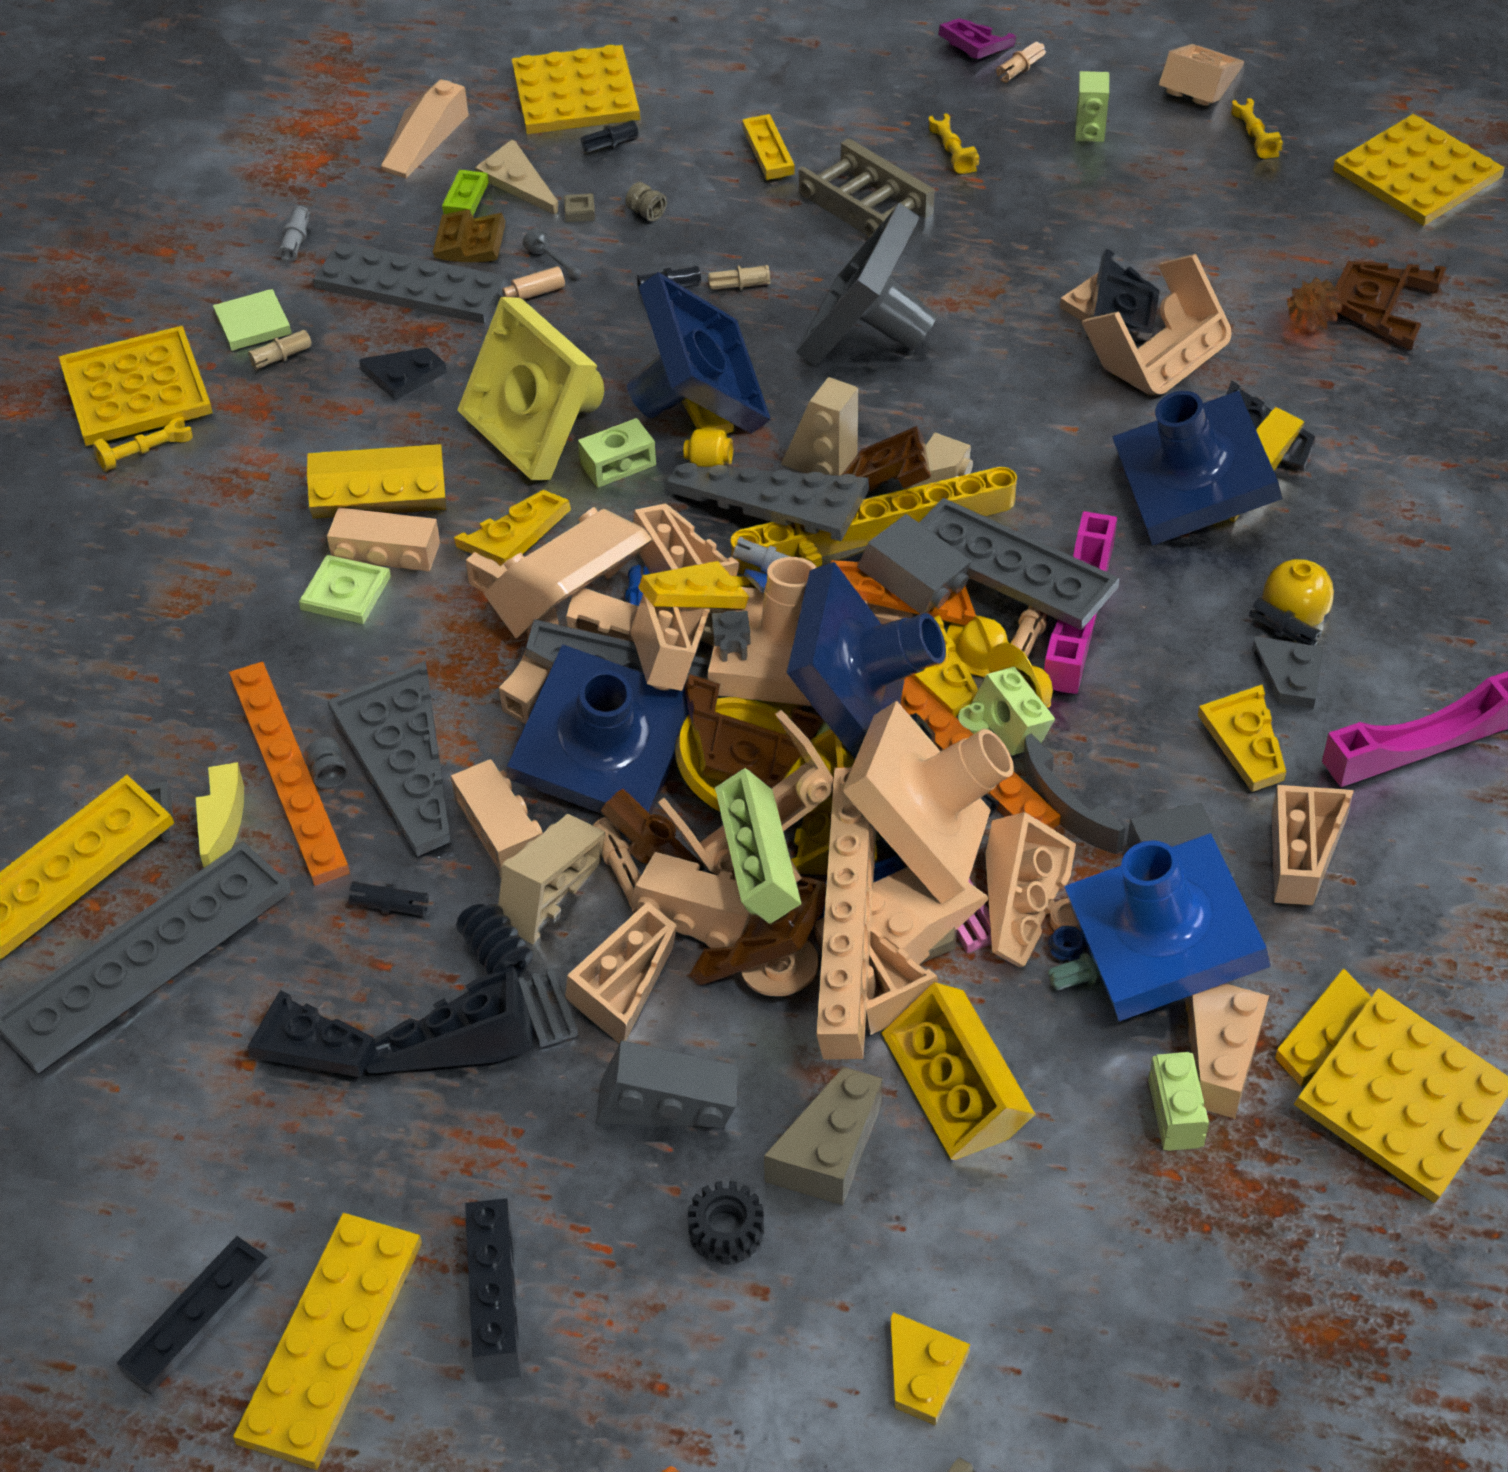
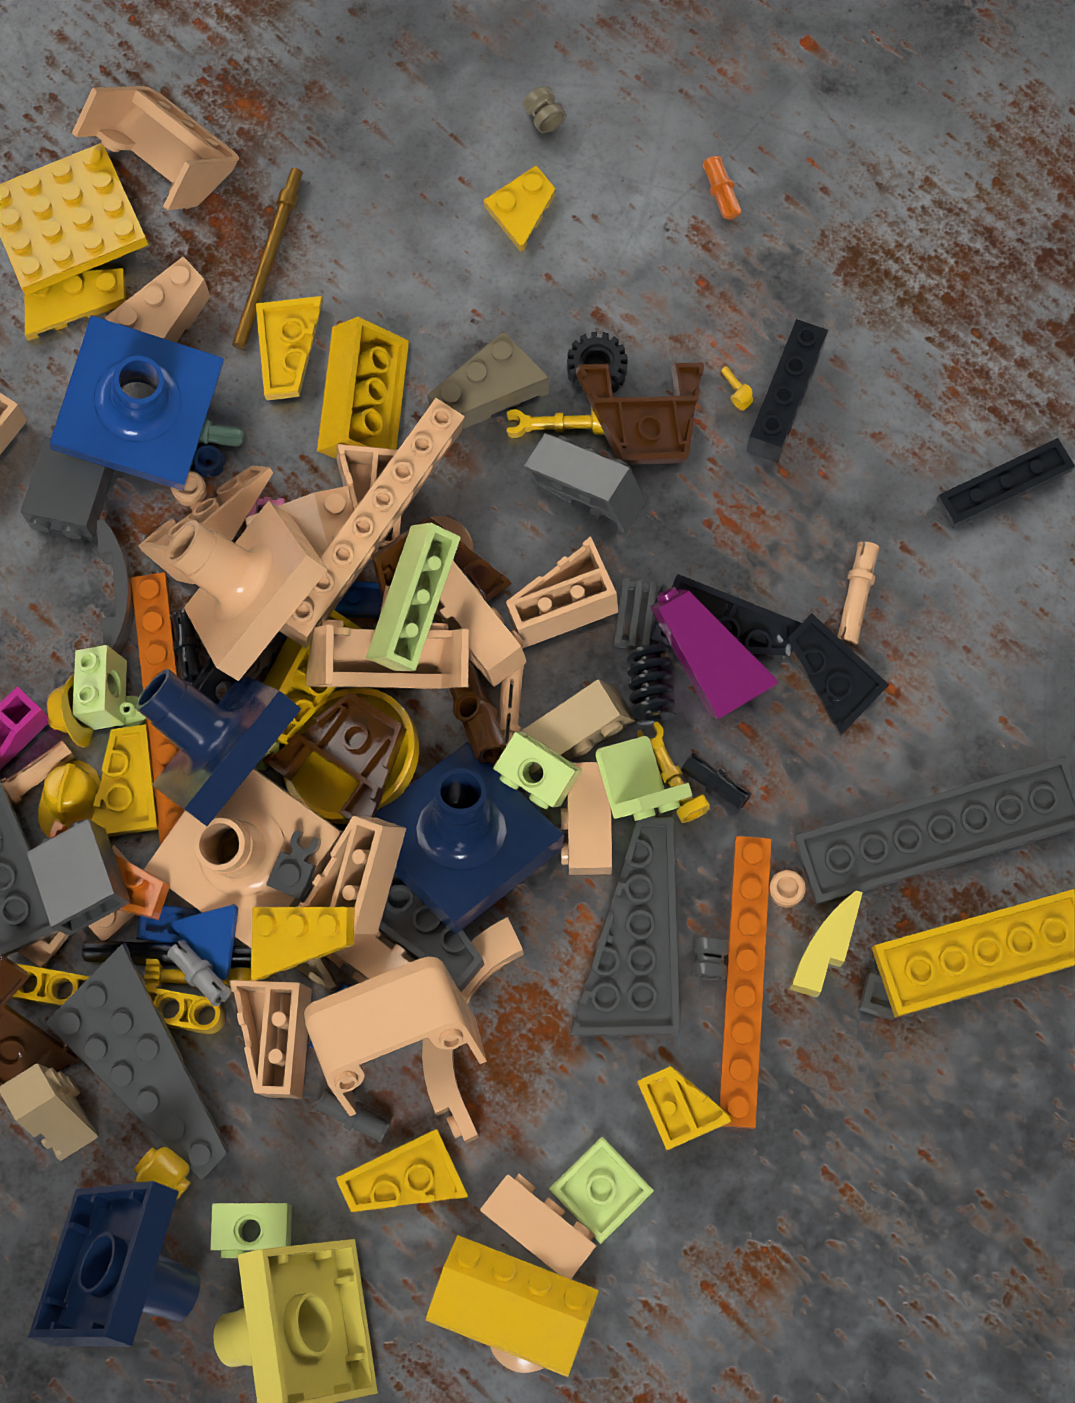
camera: 150 degrees left, 25 degrees up
yellow plate [233,1213,422,1470] -> none
yellowish green brick [1148,1052,1209,1151] -> none
none -> light nougat windscreen [72,86,239,210]
none -> pearl gold bar [232,168,303,349]
none -> yellow wing [256,296,323,401]
none -> yellowish green brick [493,732,582,809]
none -> yellow piece [507,407,605,438]
none -> reddish brown wing [575,362,704,465]
none -> yellowish green bracket [596,736,692,821]
none -> yellow piece [637,722,710,823]
none -> yellow wing [637,1066,733,1150]
none -> magenta slope [650,587,778,719]
none -> yellow hand [721,366,753,411]
none -> light nougat tile [769,870,806,908]
none -> light nougat pin [837,541,880,646]

